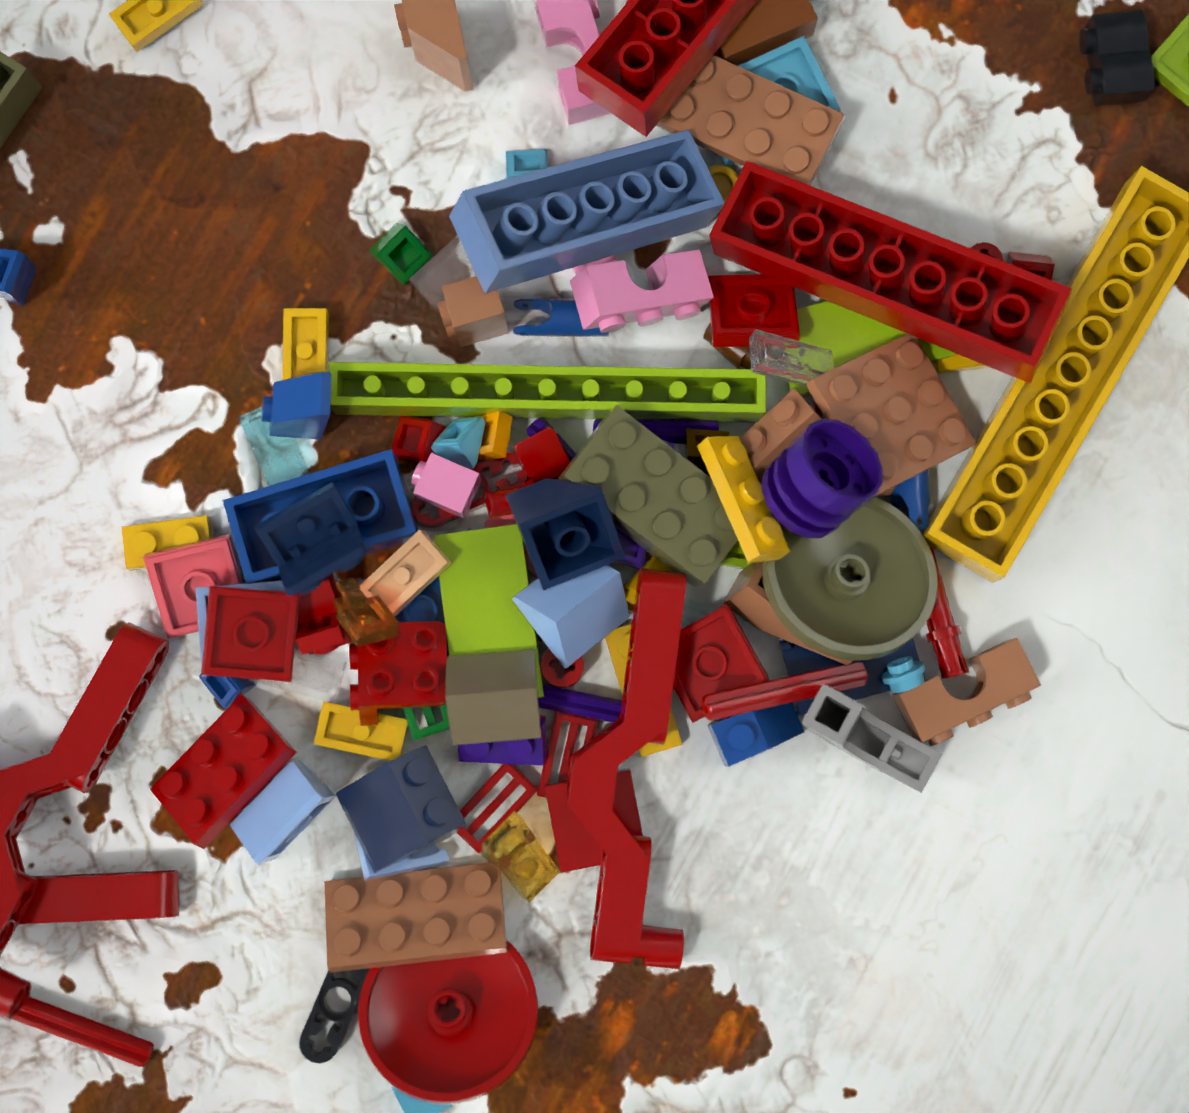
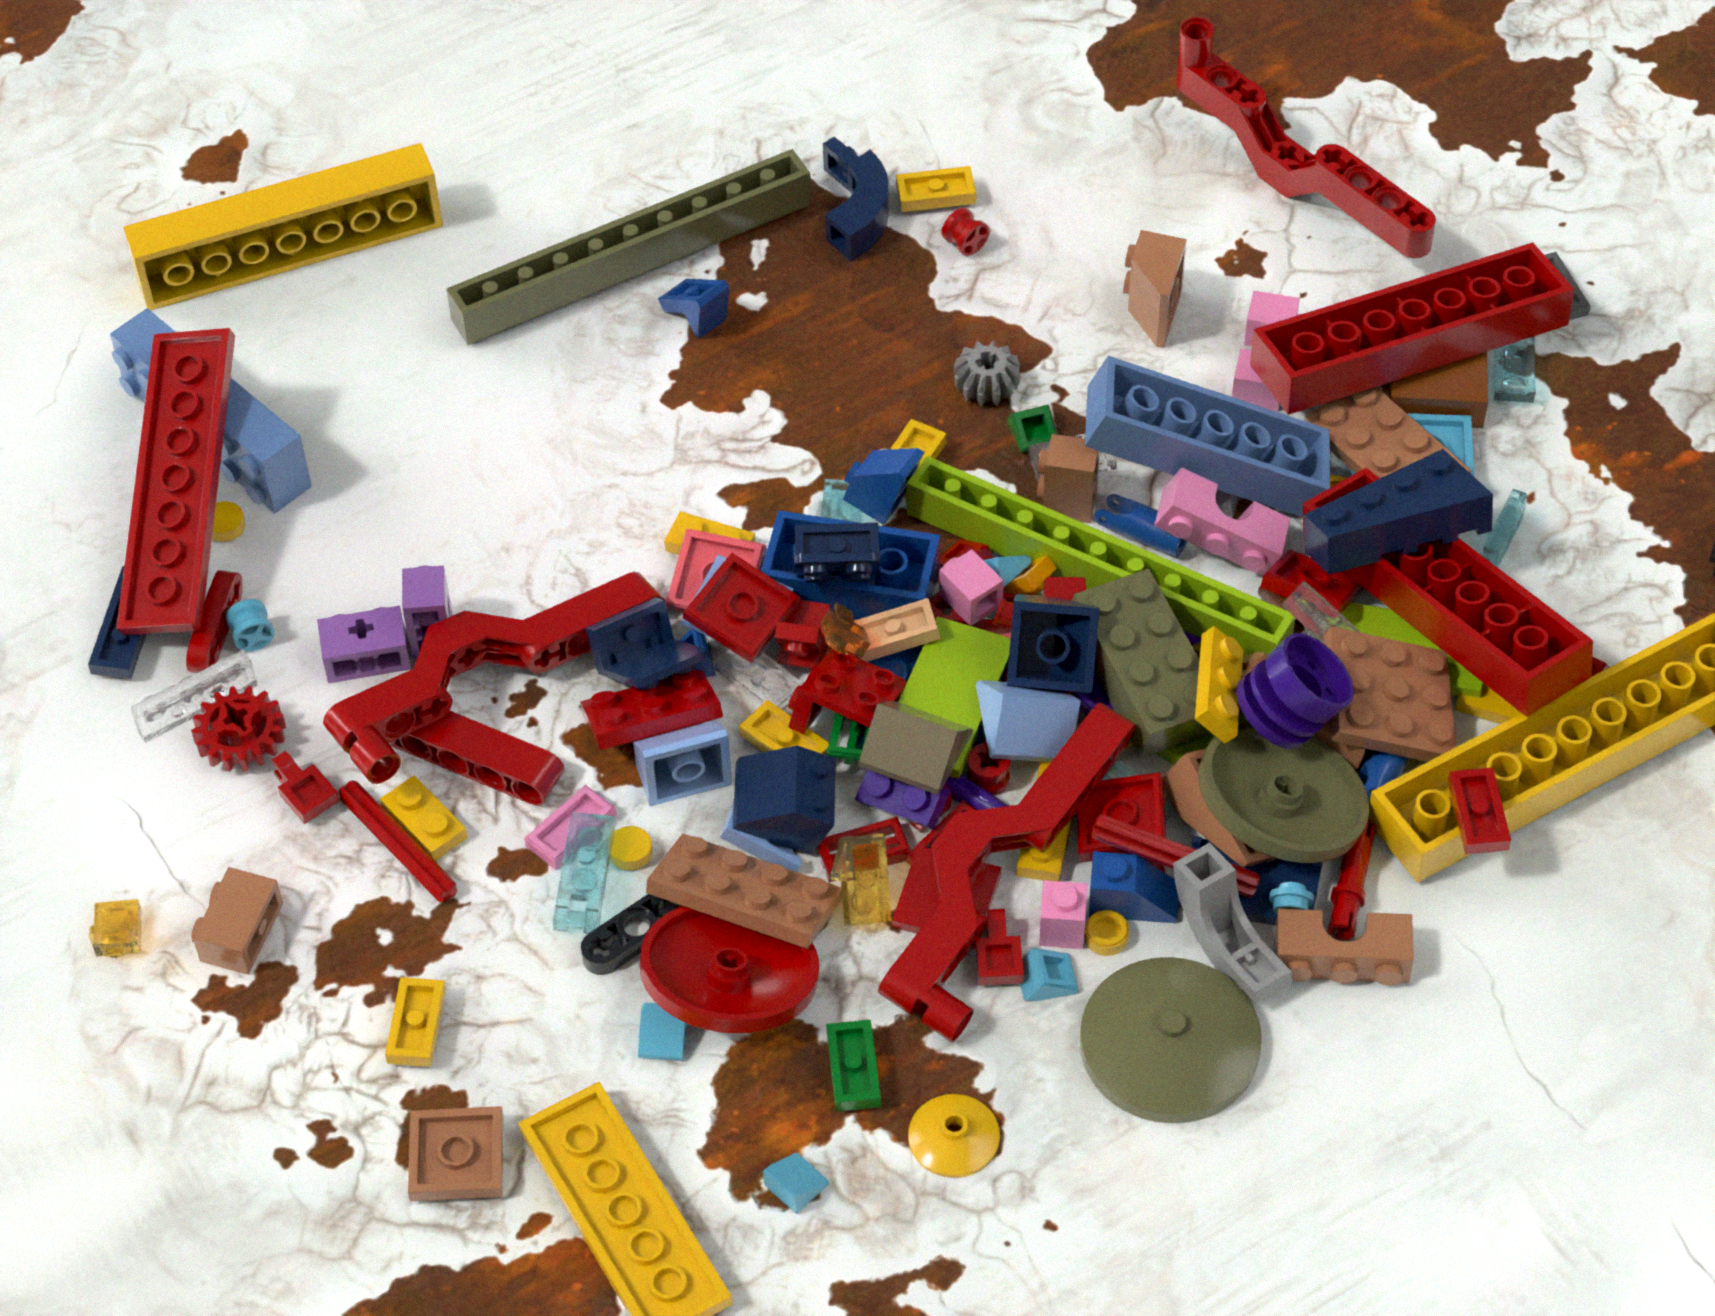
camera: 30 degrees right, 30 degrees down
none -> yellow plate [380,775,468,861]
none -> bright pink tile [524,785,617,870]
none -> clear light blue plate [553,812,616,934]
none -> dark blue bracket [586,598,707,690]
none -> yellow tile [608,826,653,870]
none -> dark blue arch [823,136,889,262]
none -> green plate [826,1019,881,1112]
none -> yellow dish [908,1094,1000,1178]
none -> red wheel [941,207,990,256]
none -> light grey gear [954,340,1021,407]
none -> red plate [976,908,1024,986]
none -> medium azure slope [1020,948,1079,1001]
none -> bright pink brick [1039,880,1088,949]
none -> olive dish [1080,957,1262,1123]
none -> yellow tile [1085,910,1129,956]
none -> dark blue wedge [1304,449,1493,575]
none -> red plate [1448,767,1511,855]
none -> clear light blue tile [1482,488,1527,568]

